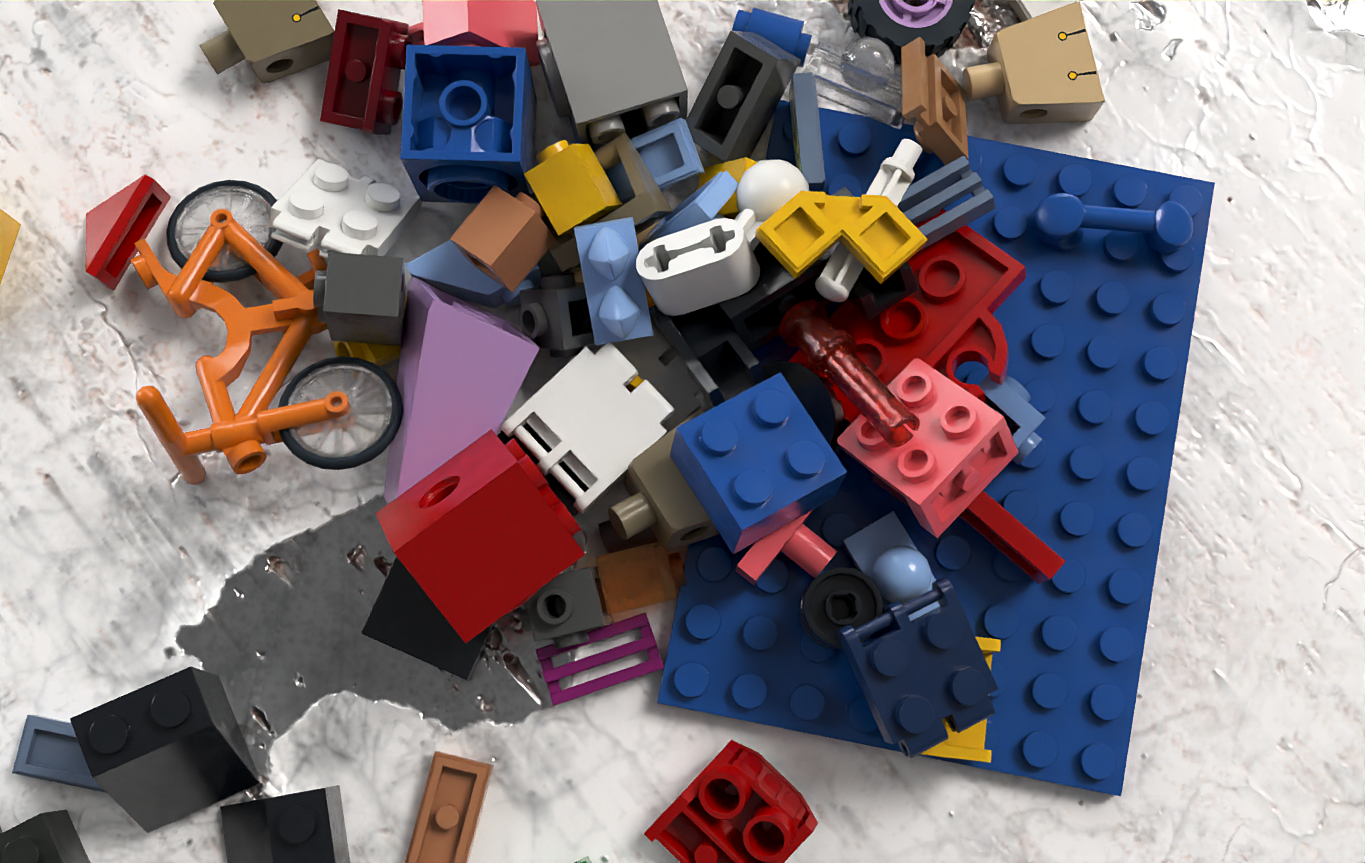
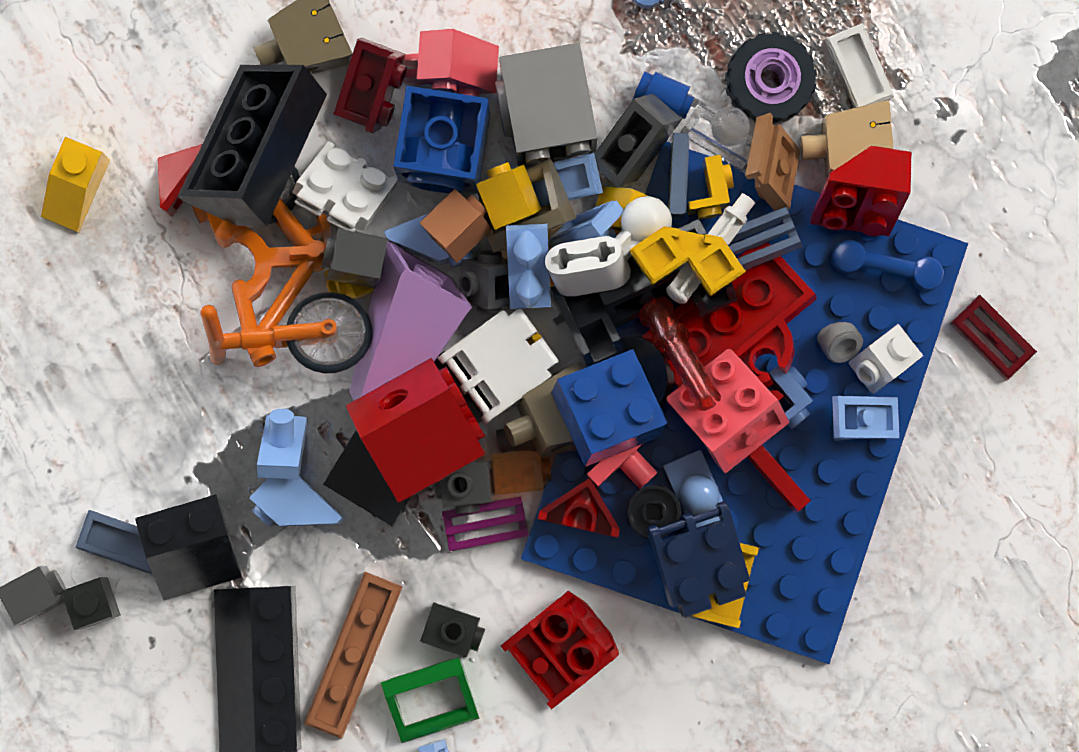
camera: 10 degrees right, 5 degrees up
none -> black slope [178,65,327,227]
none -> light blue slope [249,476,345,527]
none -> light blue tile [257,409,307,480]
none -> pearl dark grey brick [420,602,485,658]
none -> red slope [538,478,620,538]
none -> yellow bracket [686,154,734,220]
none -> red slope [810,145,912,236]
none -> light grey tile [817,322,863,363]
none -> light blue slope [832,396,899,441]
none -> white bracket [849,324,923,393]
none -> dark red tile [950,295,1037,381]

